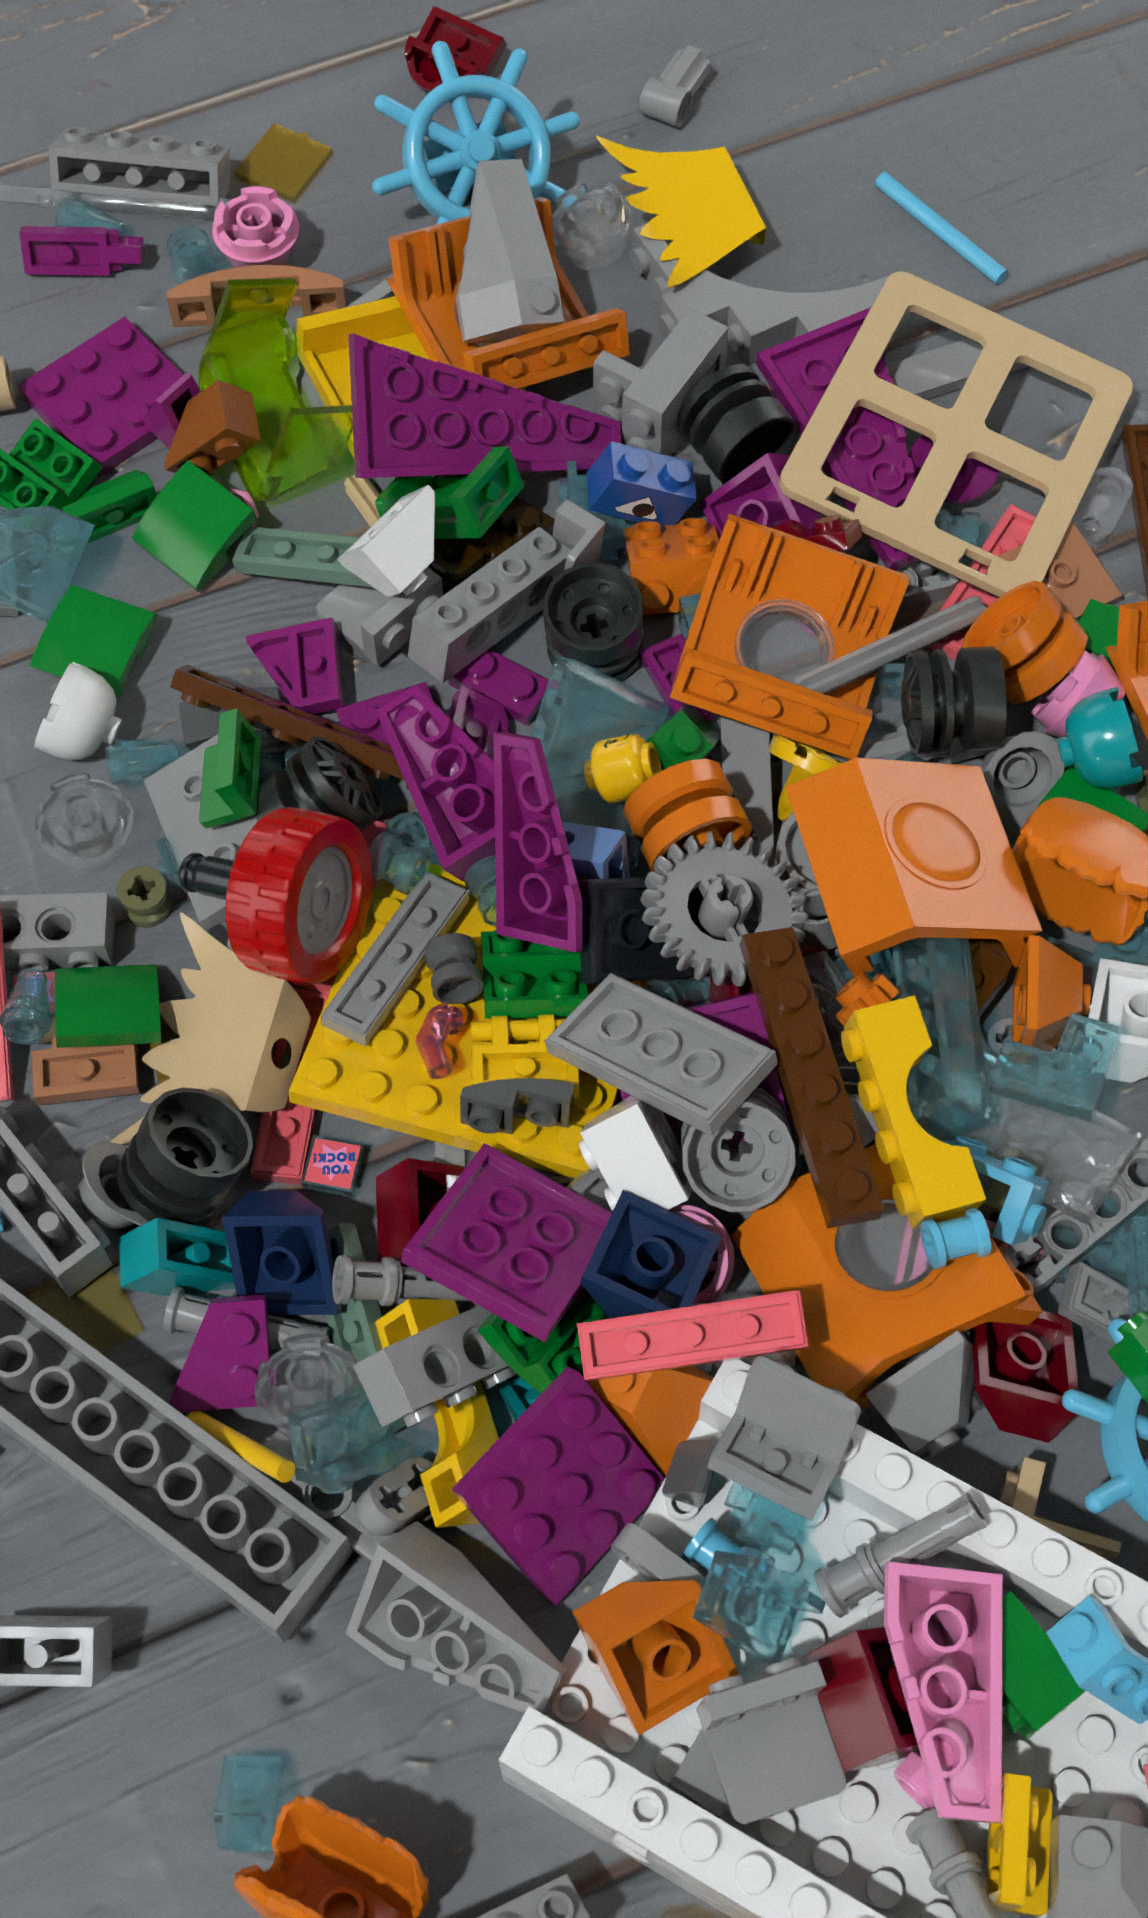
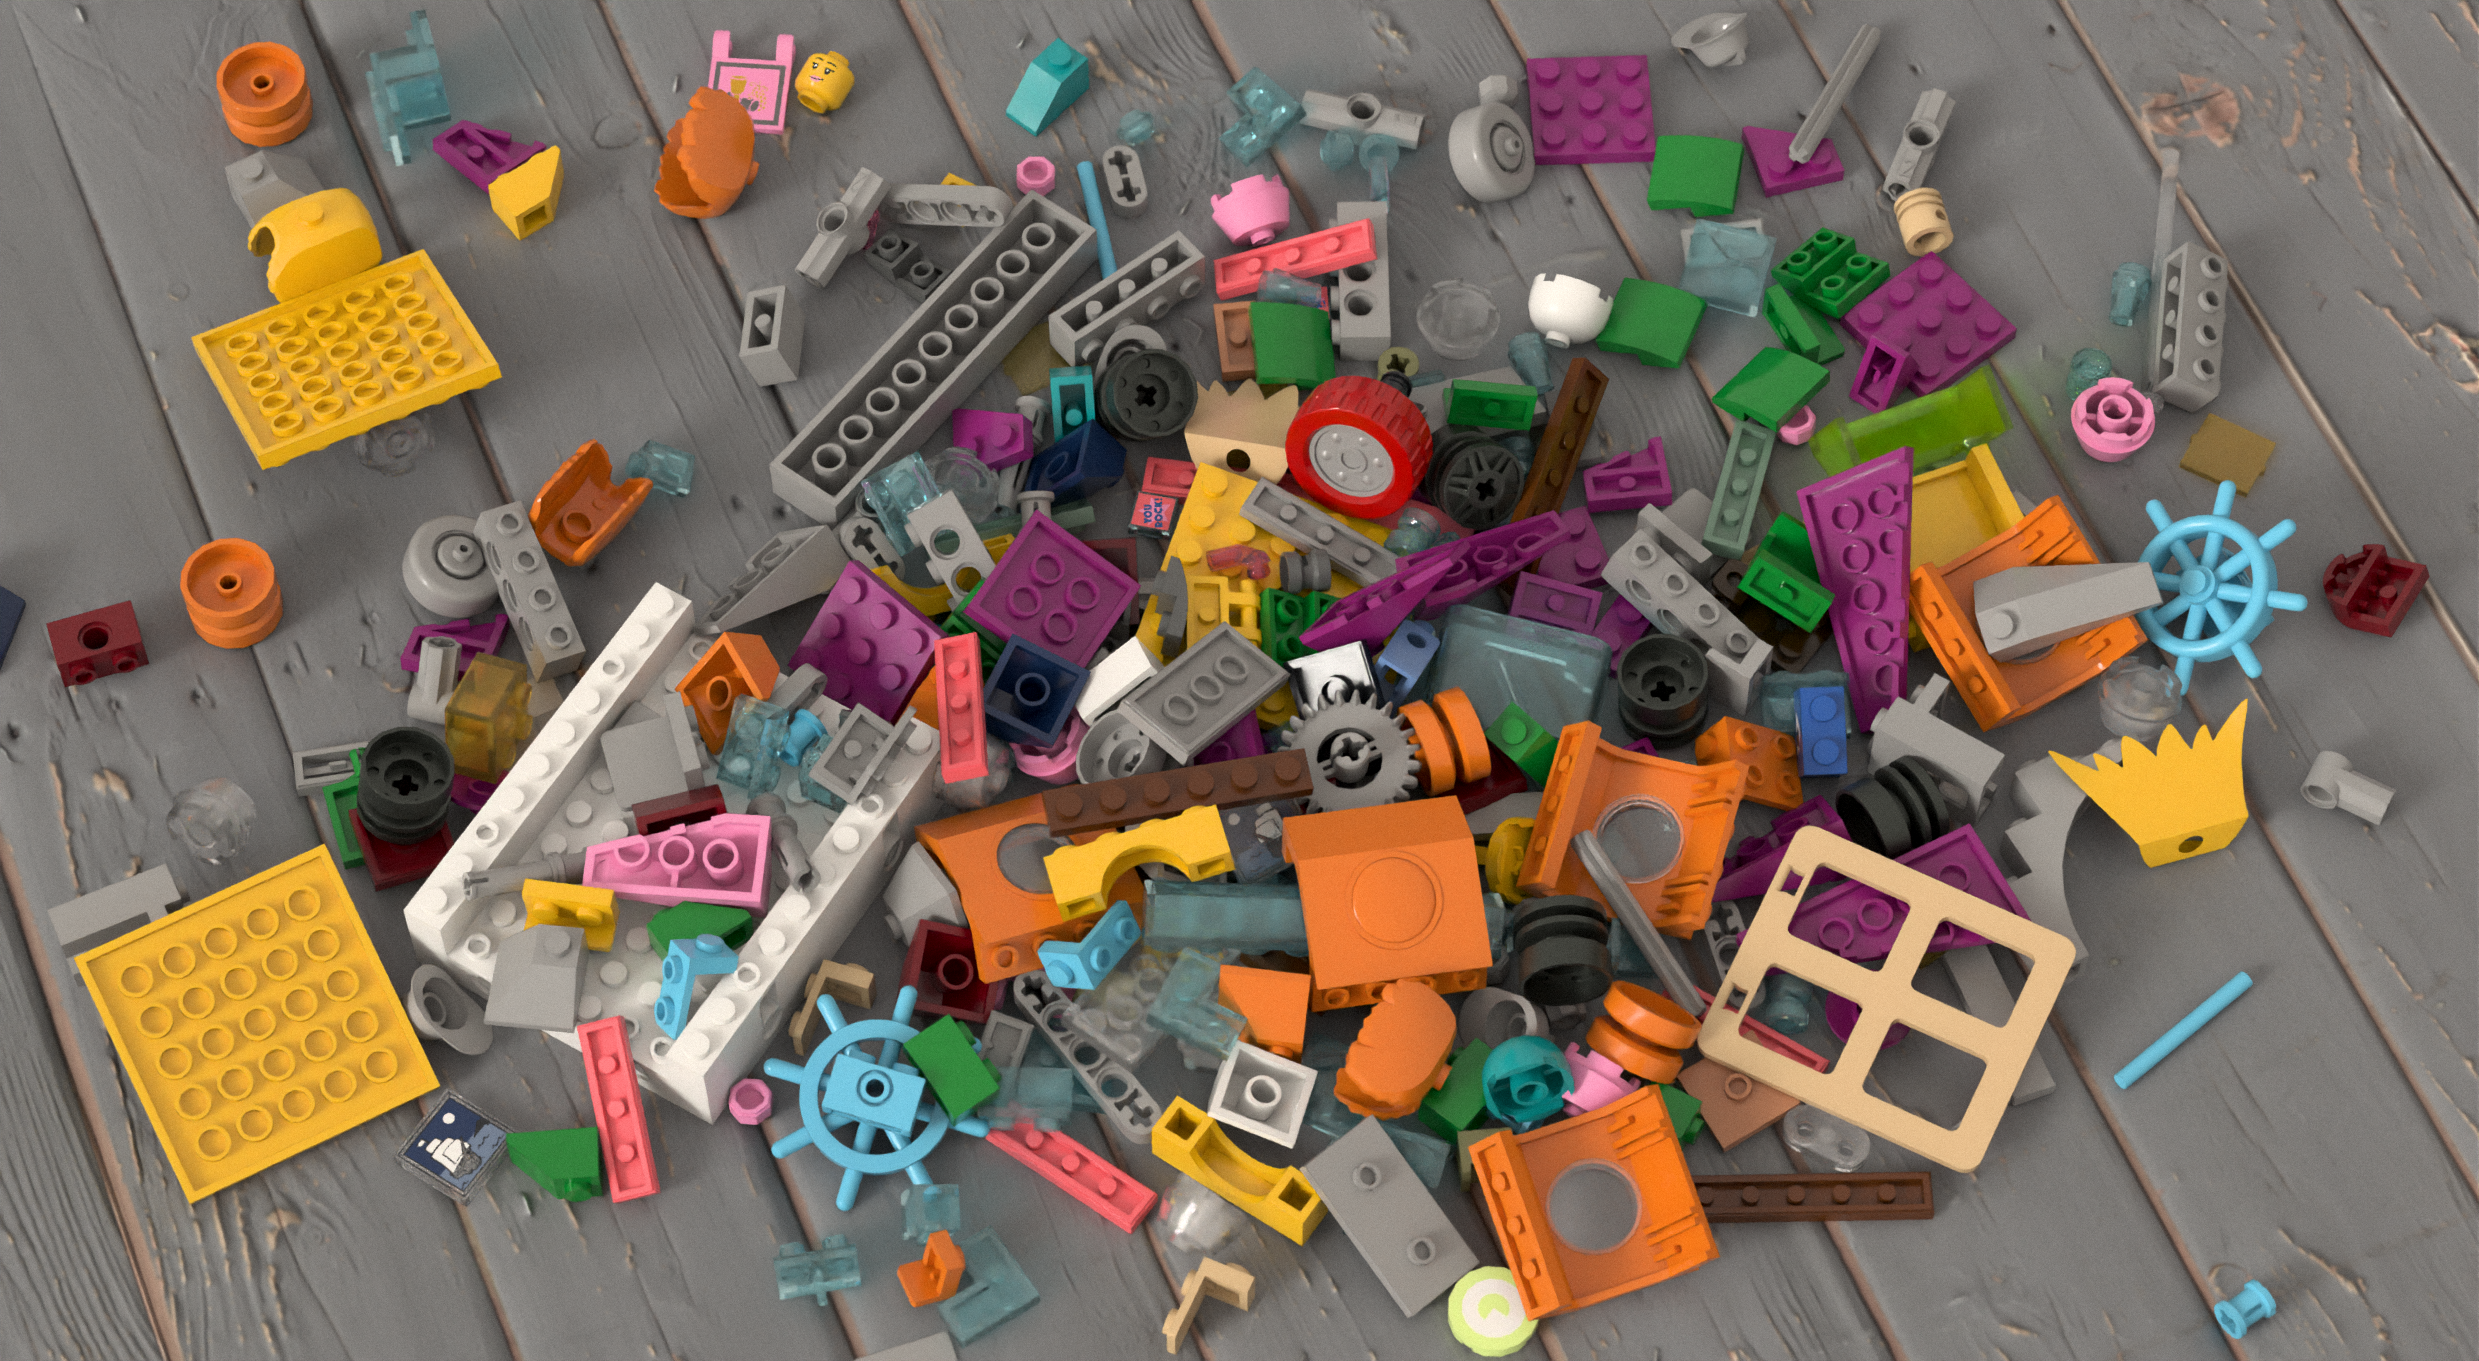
camera: 90 degrees right, 5 degrees down
magenta hinge [19,226,145,276] -> none
dark orange slope [165,380,261,476] -> none
nougat slope [167,265,346,328] -> none
yellow bar [187,1411,296,1483] -> none
white slope [337,485,435,597] -> none
yellow head [584,733,662,803] -> none
dark red plate [773,515,862,551] -> none
orange gear [834,971,900,1026] -> none
medium azure bush [920,1207,991,1269] -> none

